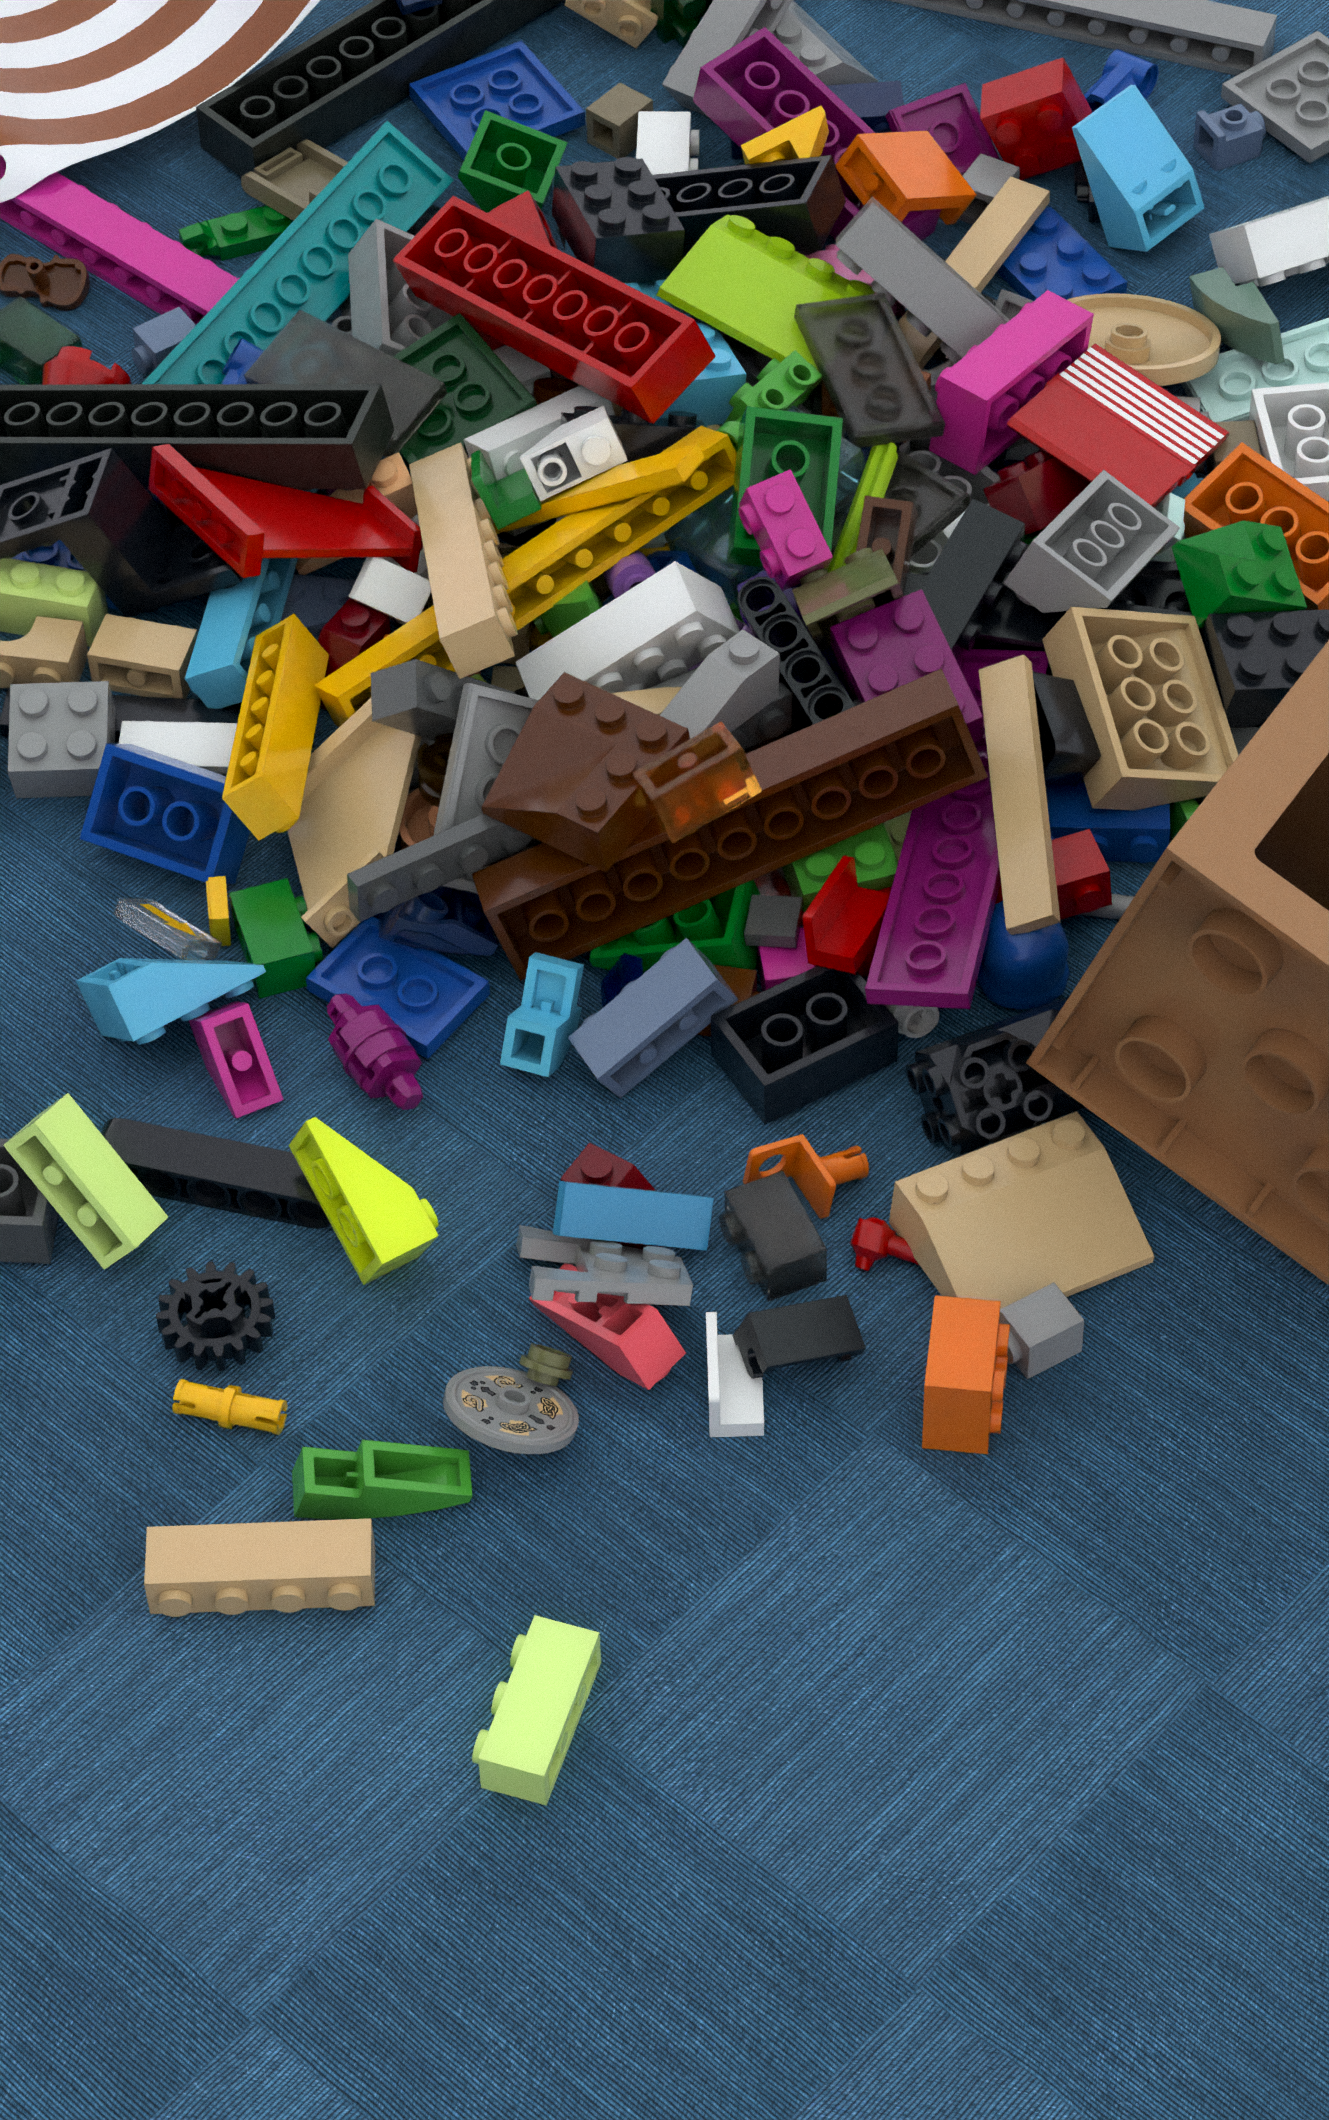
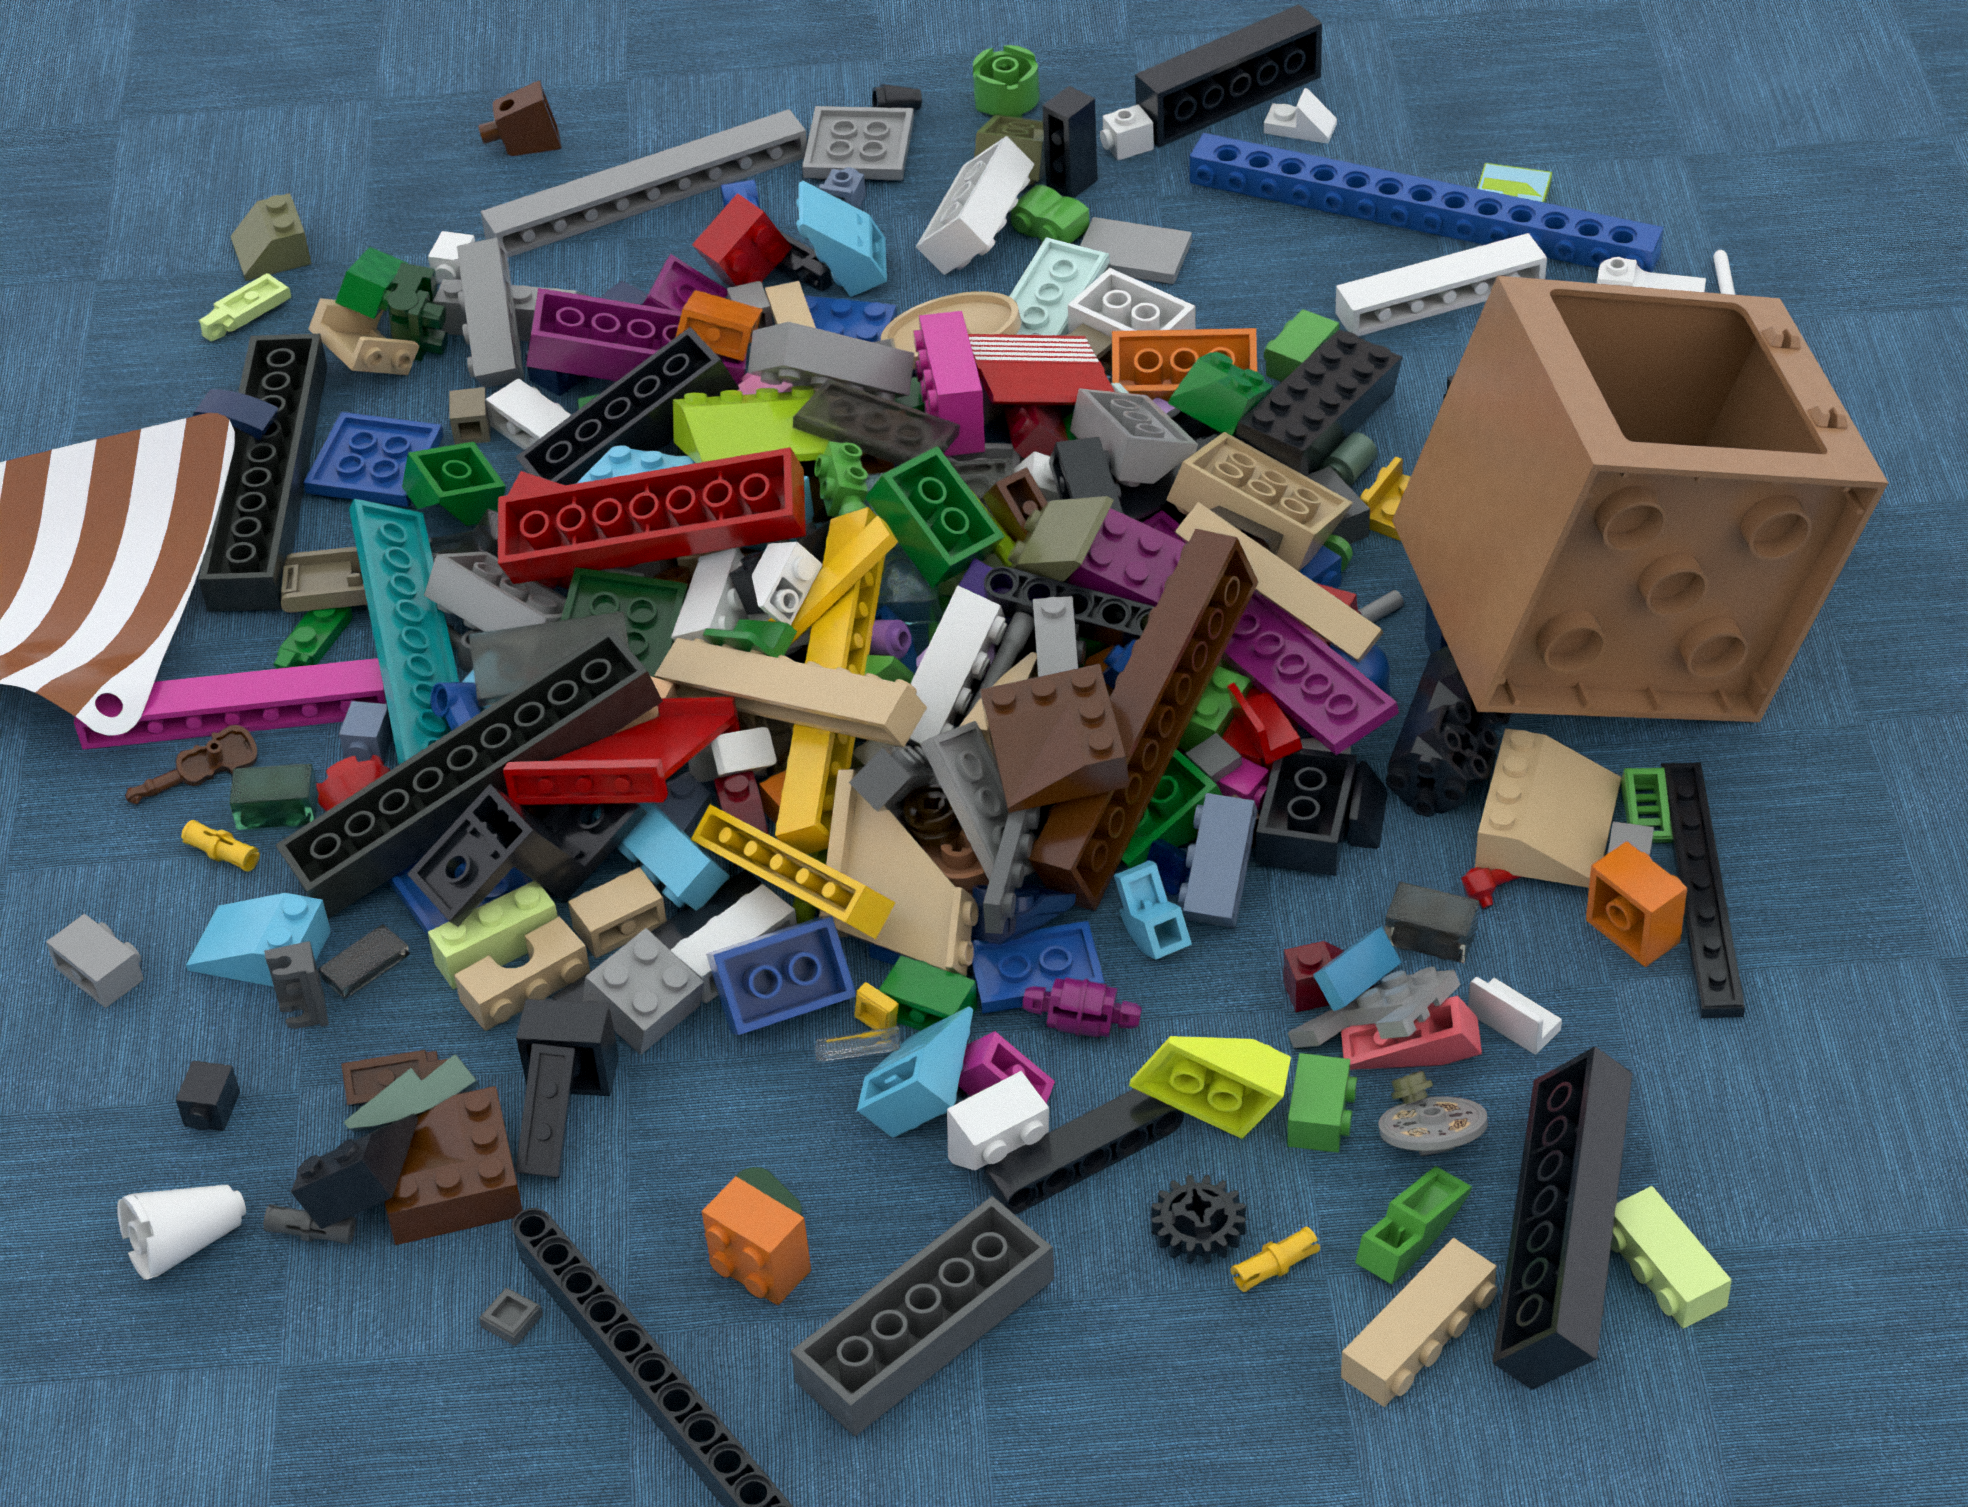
camera: 45 degrees left, 5 degrees down
yellowish green brick [3,1093,168,1270] -> none
black brick [552,157,685,283] -> none
clear orange brick [632,721,762,843] -> none
black hinge [732,1295,866,1379] -> none
dark pink brick [738,469,833,591] -> none
yellow slope [741,105,829,165] -> none
orange bracket [743,1134,869,1219] -> none
sand green slope [1189,267,1285,364] -> none
none -> white slope [947,1071,1049,1170]
none -> bright green brick [1287,1053,1358,1153]
none -> black slope [1348,761,1388,849]
none -> black brick [1492,1046,1632,1390]
none -> bright green slope [1621,768,1673,843]
none -> black tile [1660,762,1745,1018]

